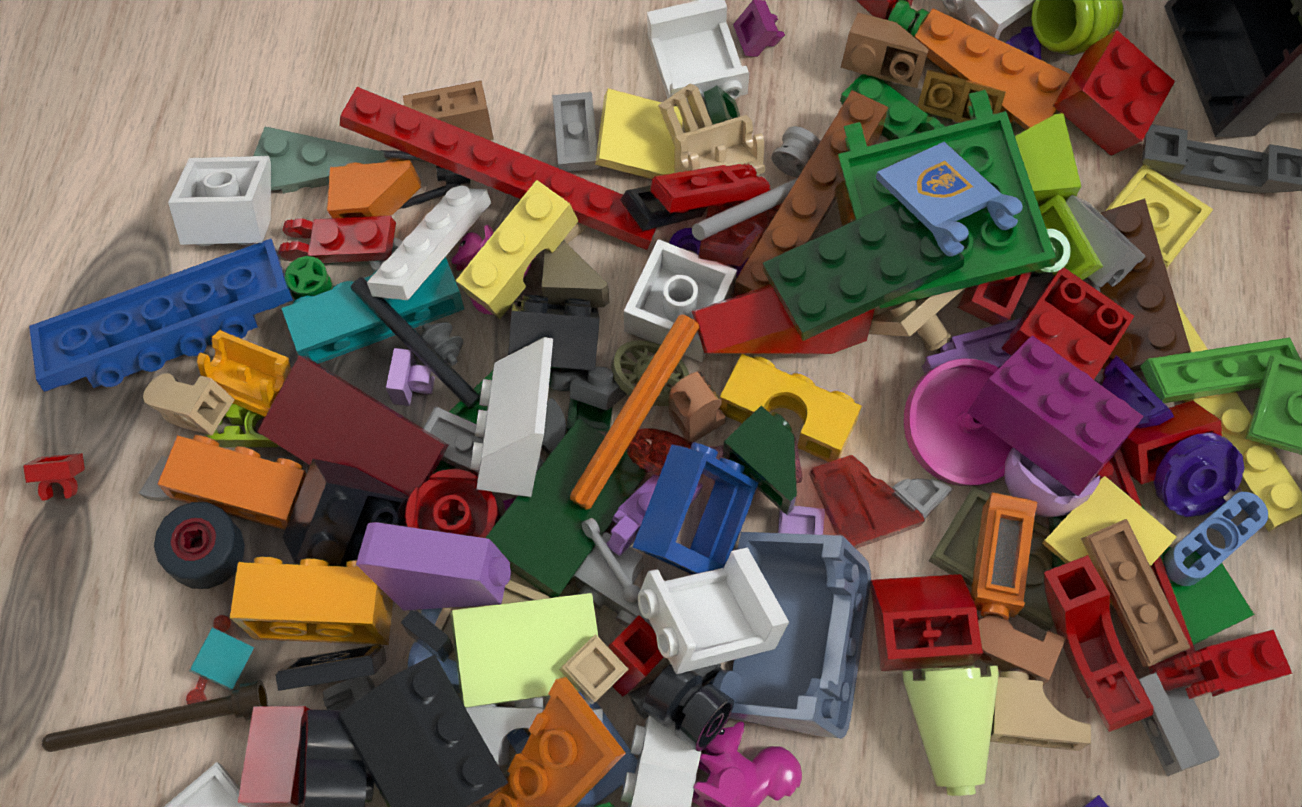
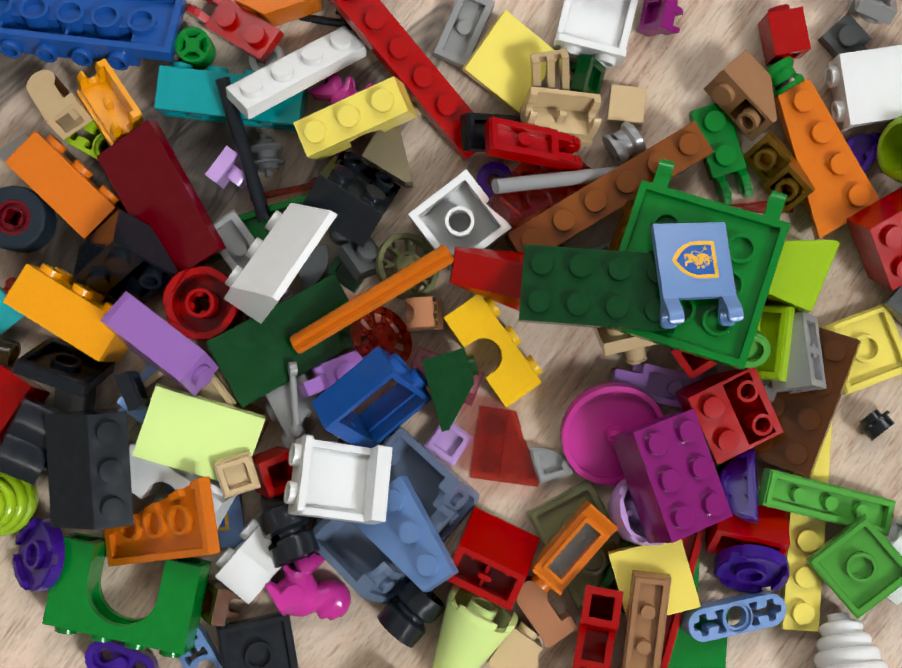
camera: 25 degrees right, 20 degrees up
none -> clear red hinge [250,177,317,202]
none -> medium blue wing [352,475,459,592]
none -> black wheel [377,578,446,648]
none -> tan tile [606,84,647,126]
none -> black plate [860,409,894,441]

